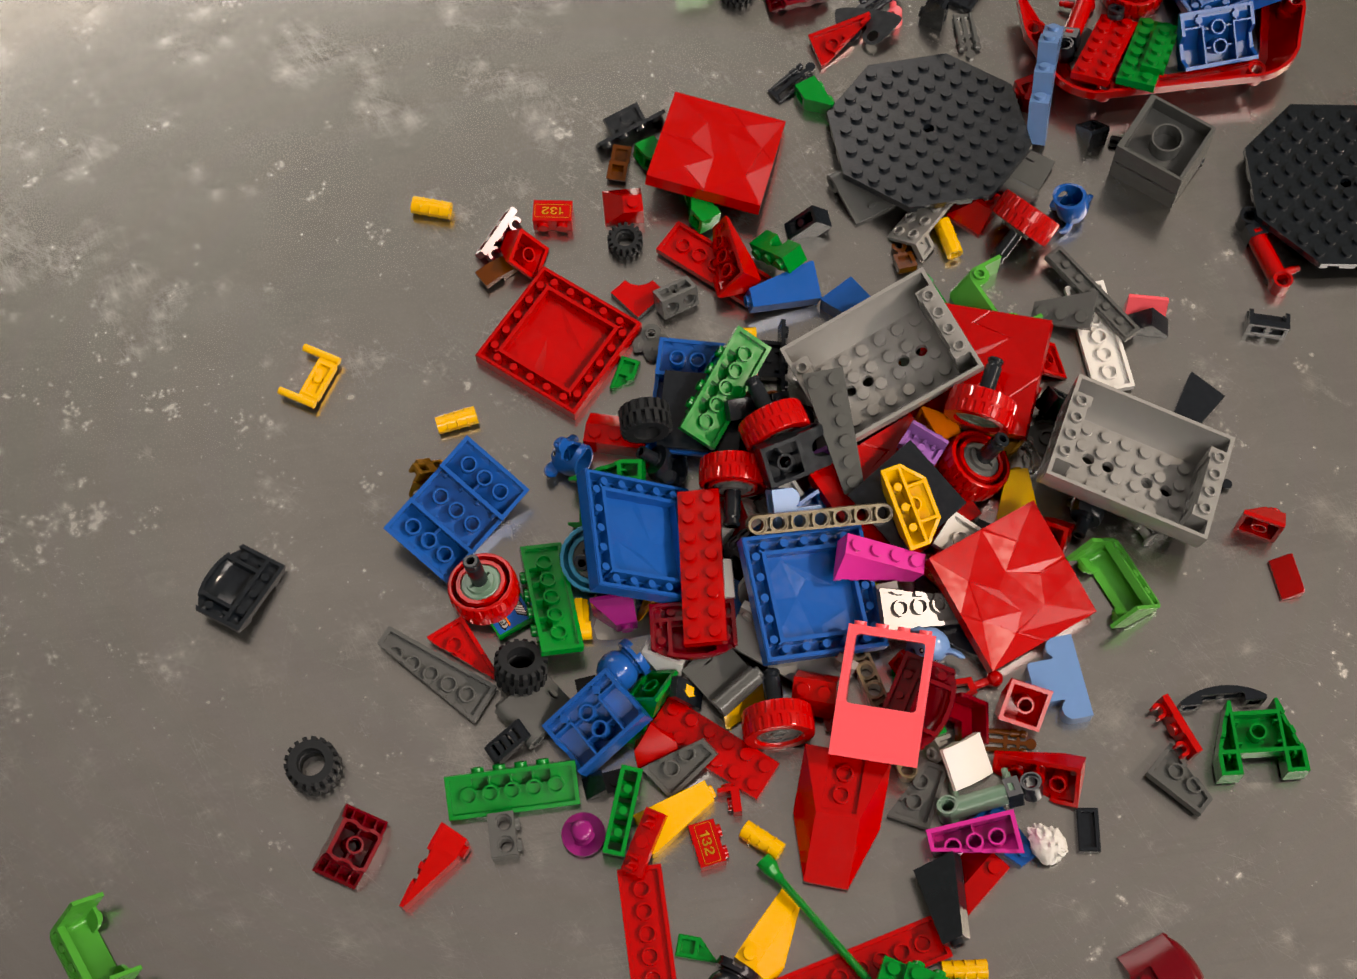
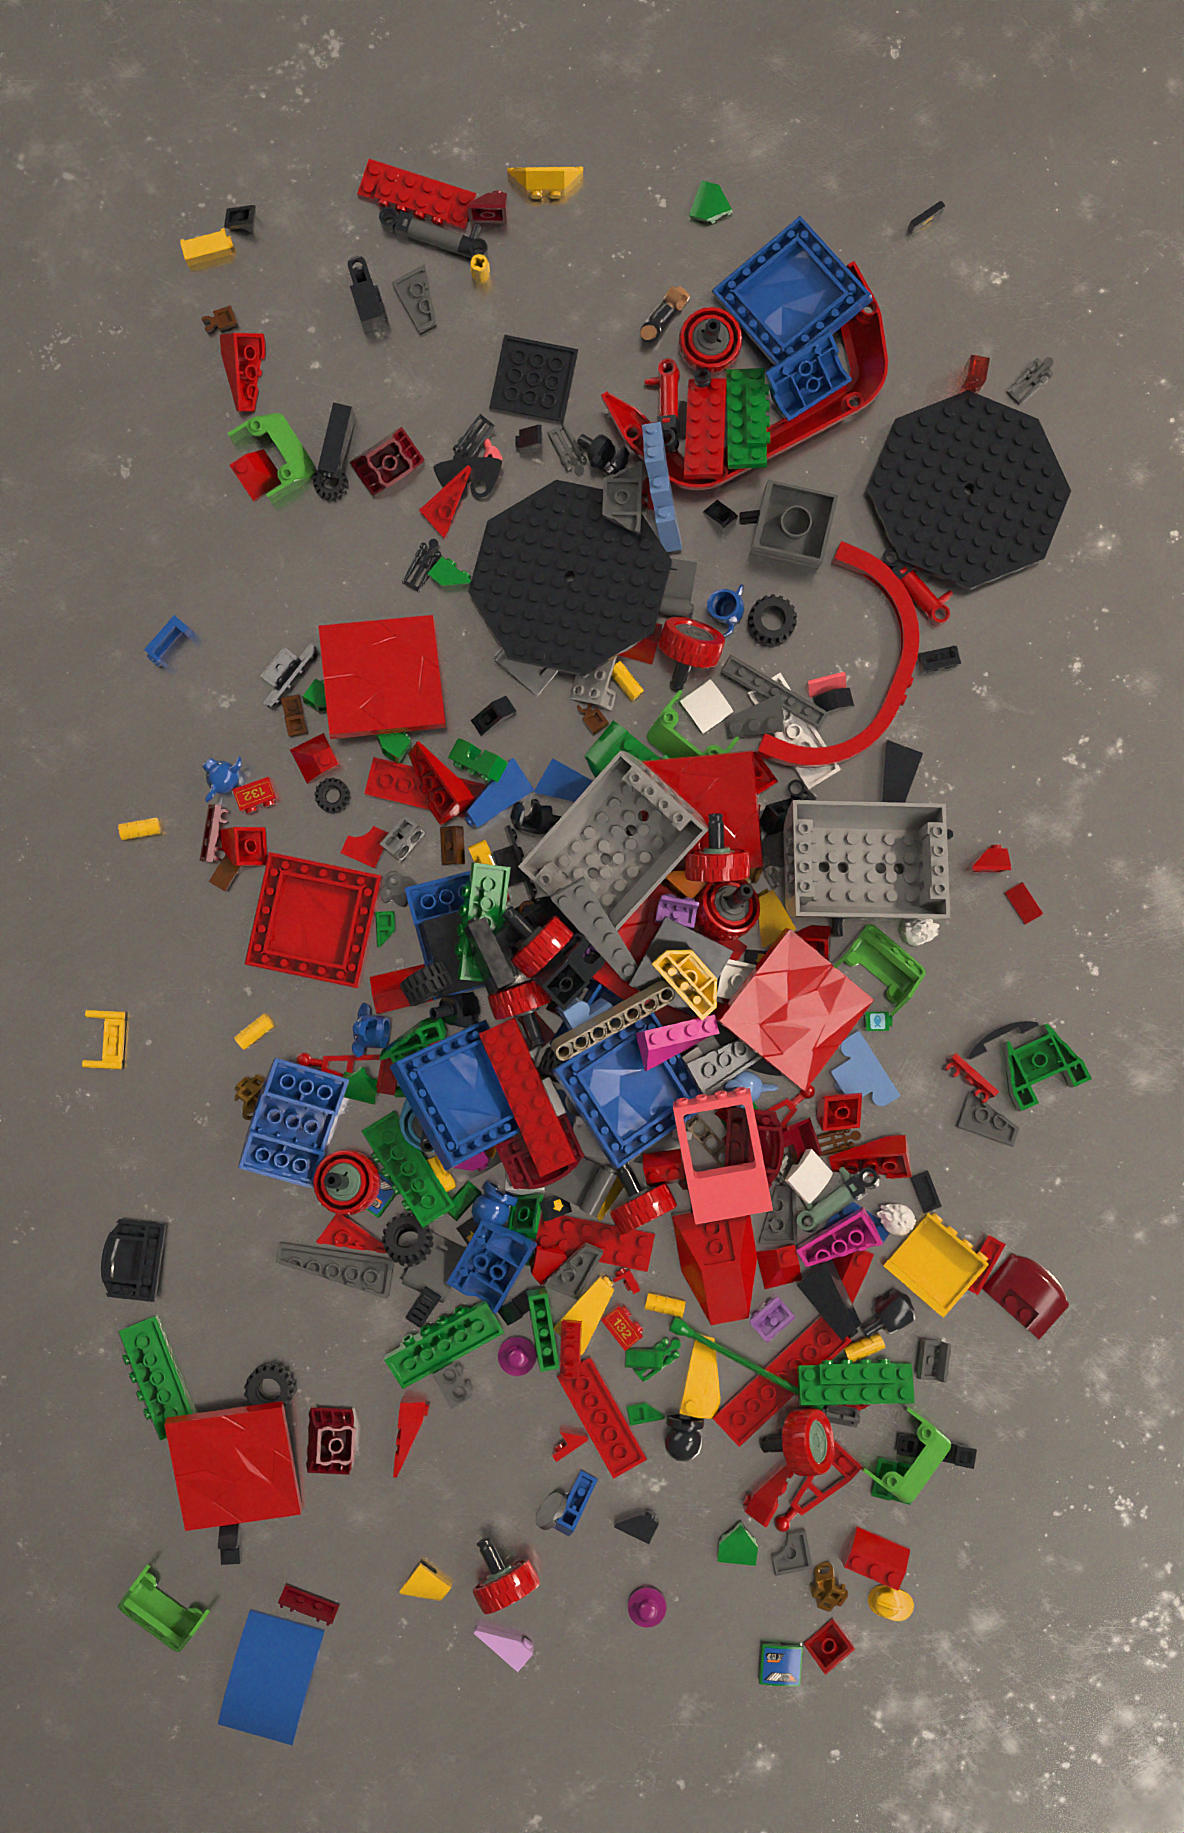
camera: 25 degrees left, 20 degrees up
none -> green plate [118,1316,193,1441]
none -> blue panel [144,615,195,668]
none -> red tile [165,1401,302,1531]
none -> blue piece [202,756,242,802]
none -> black slope [218,1523,242,1565]
none -> red plate [296,1053,397,1096]
none -> green slope [343,1067,378,1105]
none -> reddish brown slope [440,826,465,865]
none -> green tile [447,1180,482,1222]
none -> black slope [463,917,516,995]
none -> black piece [510,799,562,835]
none -> red slope [552,1428,589,1462]
none -> black piece [577,434,630,476]
none -> dark grey wing [602,461,643,534]
none -> green tile [625,1348,664,1370]
none -> green piece [632,1337,681,1382]
none -> white slope [679,679,734,734]
none -> black tyre [748,594,797,646]
none -> medium lavender bracket [749,1297,796,1343]
none -> red arch [756,541,920,768]
none -> red slope [756,1244,802,1289]
none -> black piece [861,1289,915,1339]
none -> brick [863,1011,893,1031]
none -> yellow panel [883,1213,989,1318]
none -> white hair [898,919,939,946]
none -> red plate [968,1235,1006,1295]

